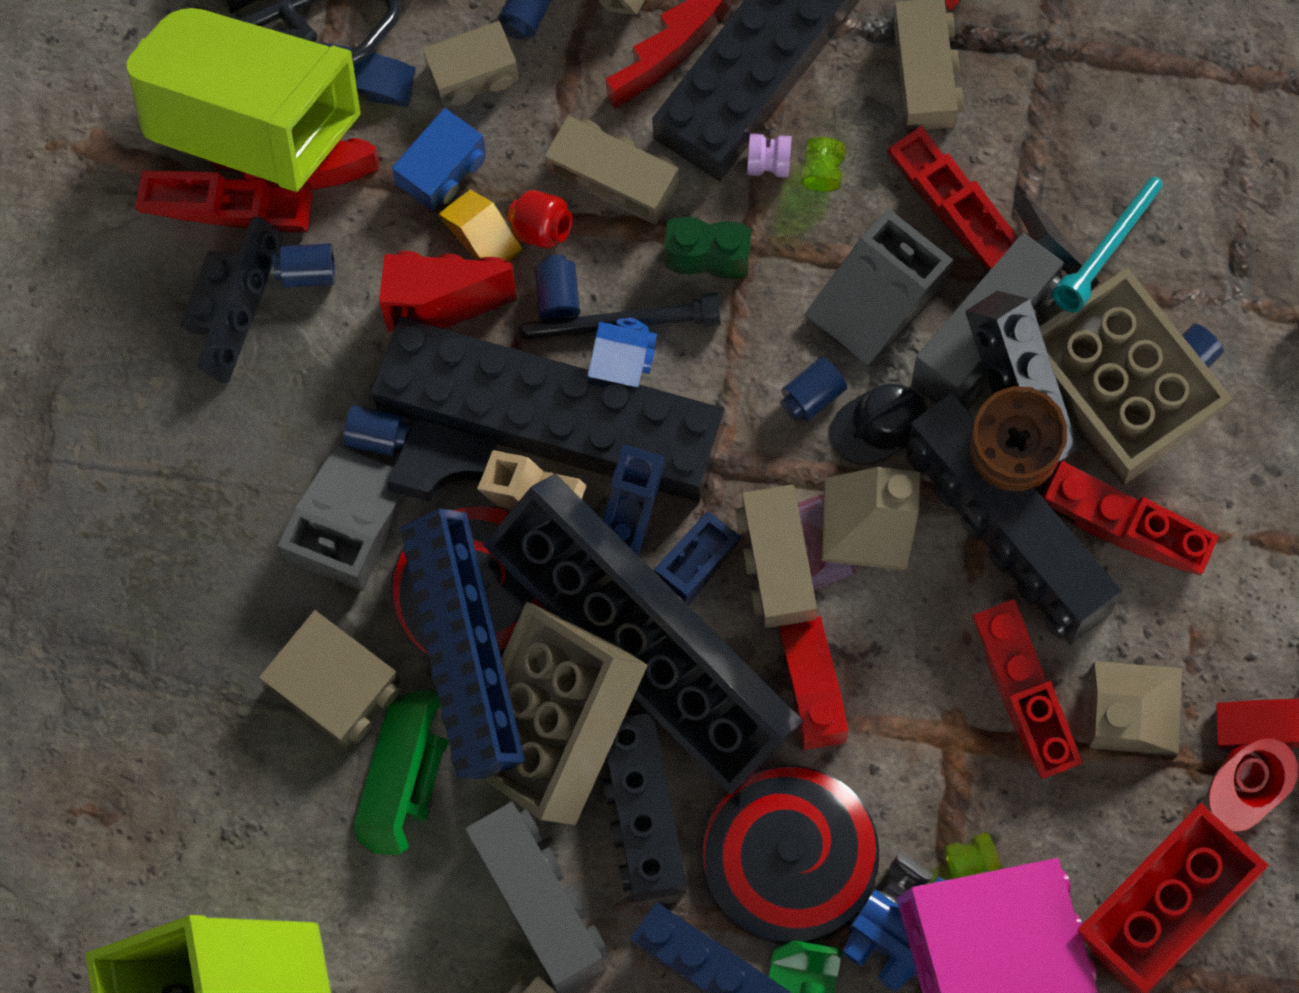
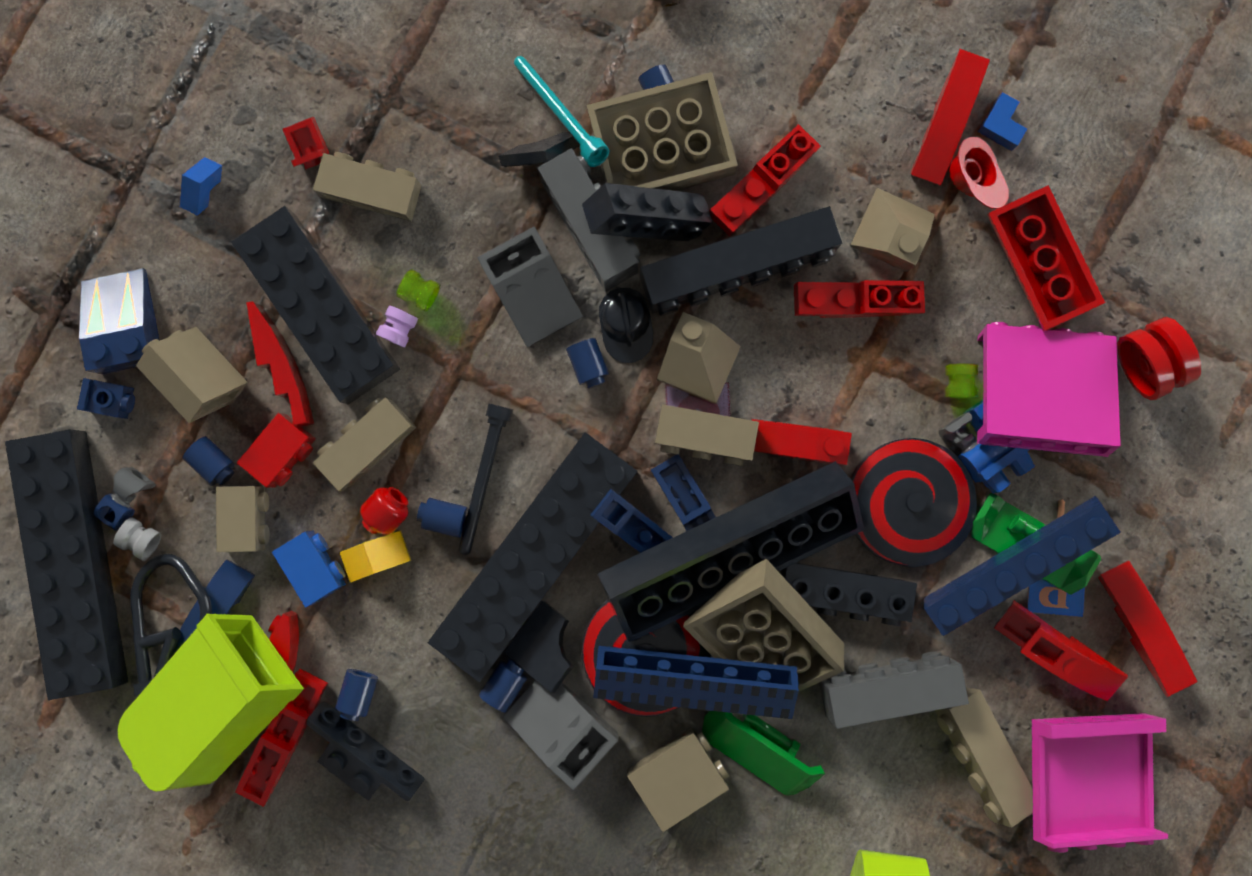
camera: 70 degrees left, 15 degrees up
red slope [379,251,517,332] -> none
tan brick [477,450,586,510] -> none
brick [588,318,657,387] -> none
dark green brick [664,217,752,279] -> none
red slope [887,126,1018,271] -> none
reddish brown wheel [969,386,1067,491] -> none
none -> red brick [237,413,316,488]

